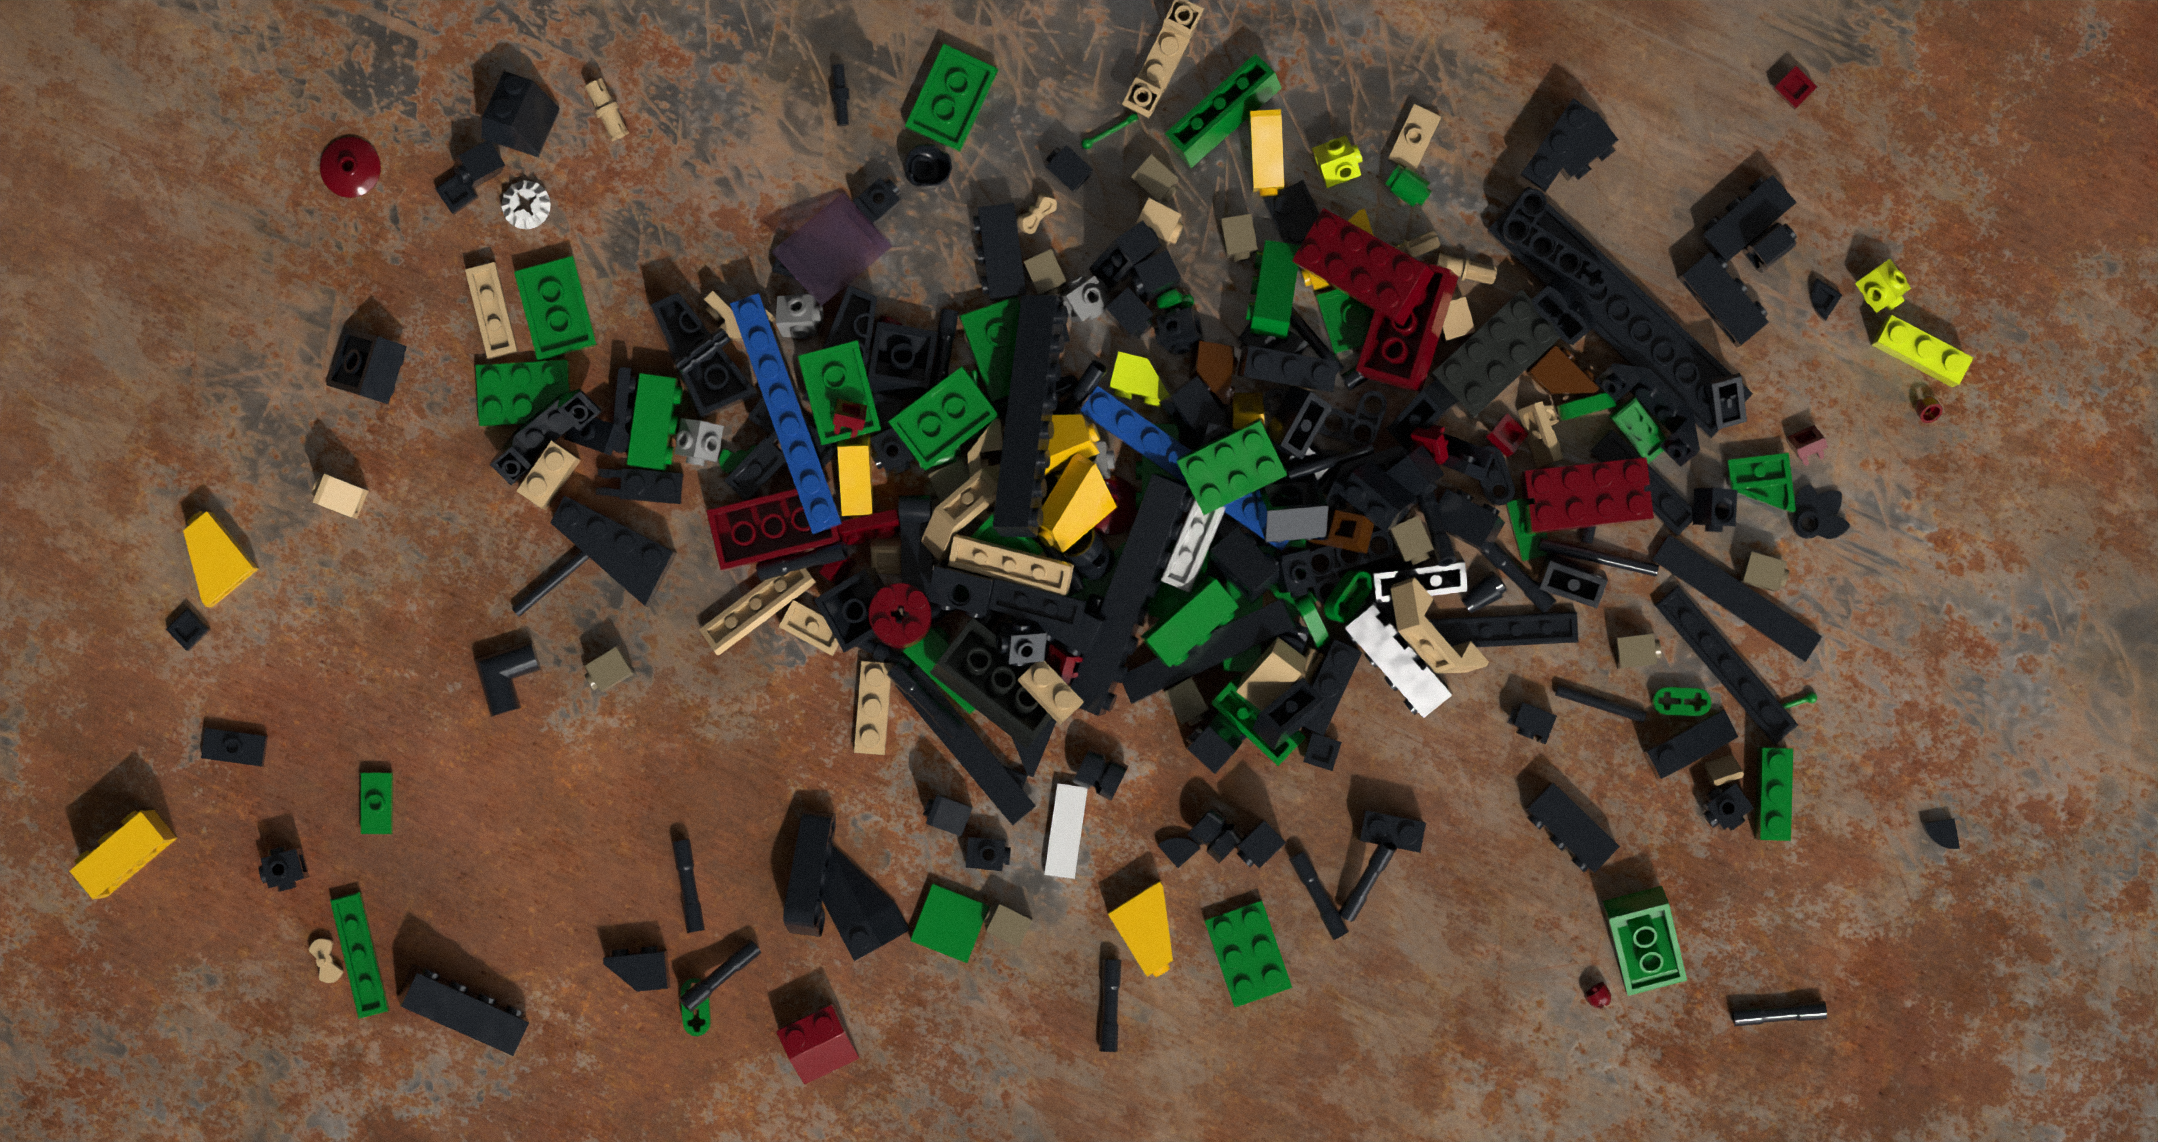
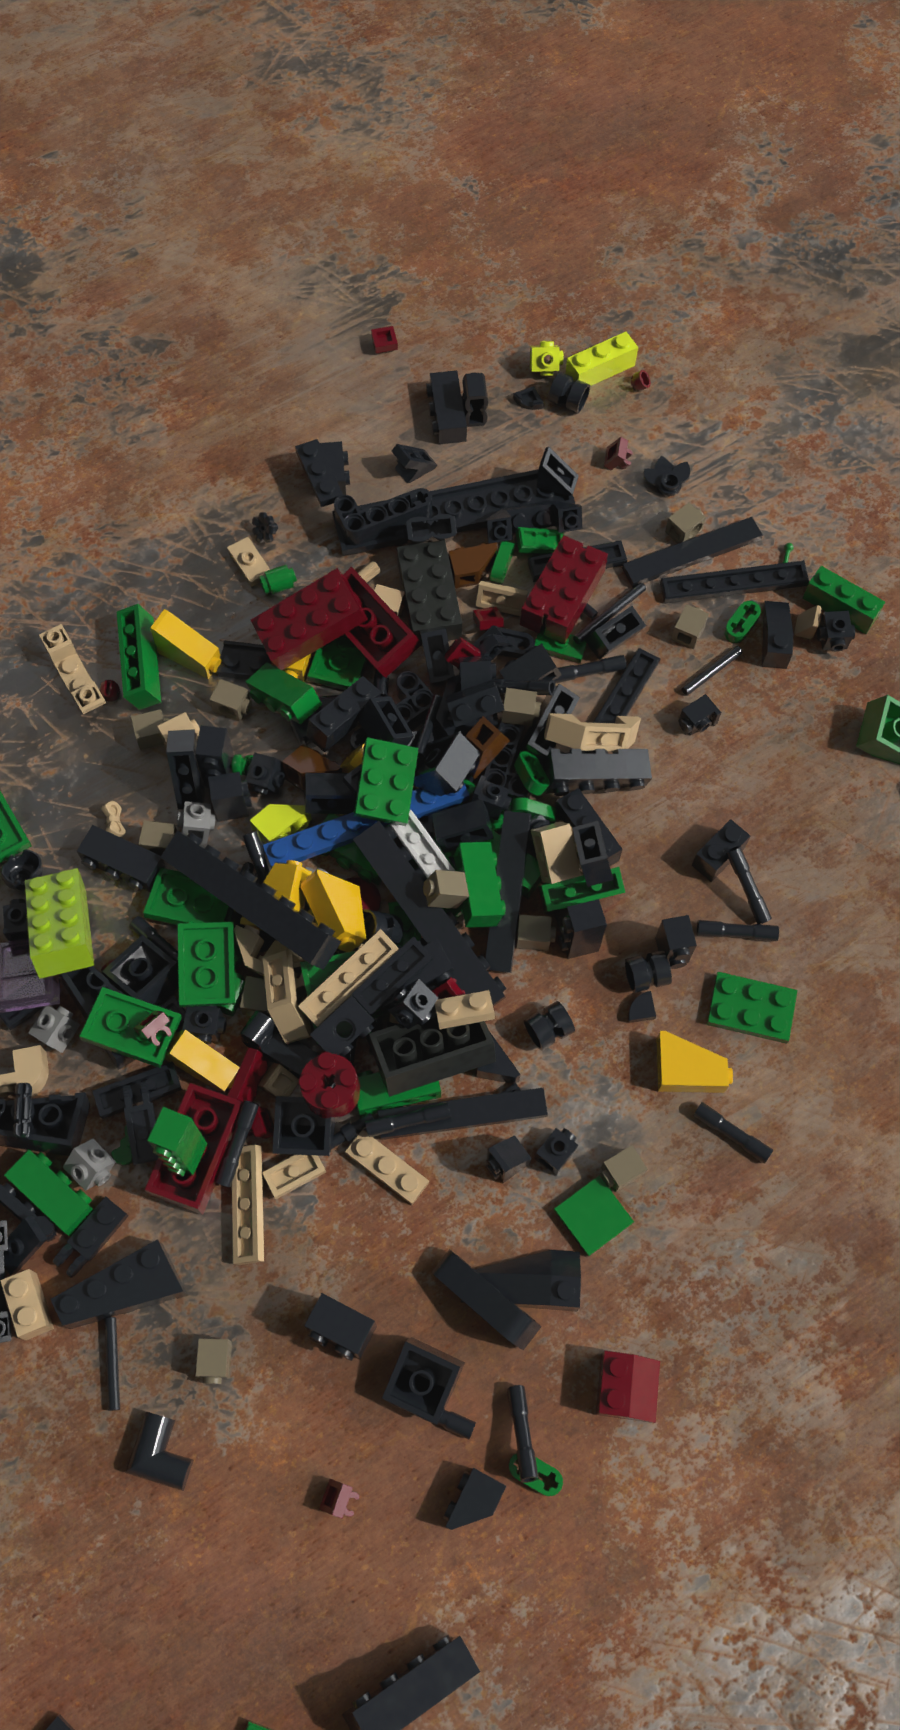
camera: 65 degrees left, 20 degrees down
green plate [361,773,393,834] -> none
blue plate [730,293,842,534] -> none
white tile [1044,783,1087,879] -> none
black brick [1046,145,1093,195] -> none
green hinge [1081,113,1139,149] -> none
black plate [1303,733,1342,771] -> none
neon yellow brick [1312,135,1363,188] -> none
black cone [1461,571,1508,613] -> none
black brick [1525,782,1620,873] -> none
black brick [1678,252,1769,348] -> none
black brick [1692,488,1738,533] -> none
green wing [1726,453,1796,512] -> none
none -> lime brick [25,868,94,979]
none -> dark red hinge [99,680,121,702]
none -> green brick [147,1107,207,1177]
none -> black plant [252,512,278,543]
none -> black brick [305,1293,377,1361]
none -> dark red tile [319,1479,360,1519]
none -> black slope [382,1337,465,1425]
none -> black slope [392,444,437,483]
none -> dark tan brick [423,870,469,909]
none -> black wheel [548,372,591,413]

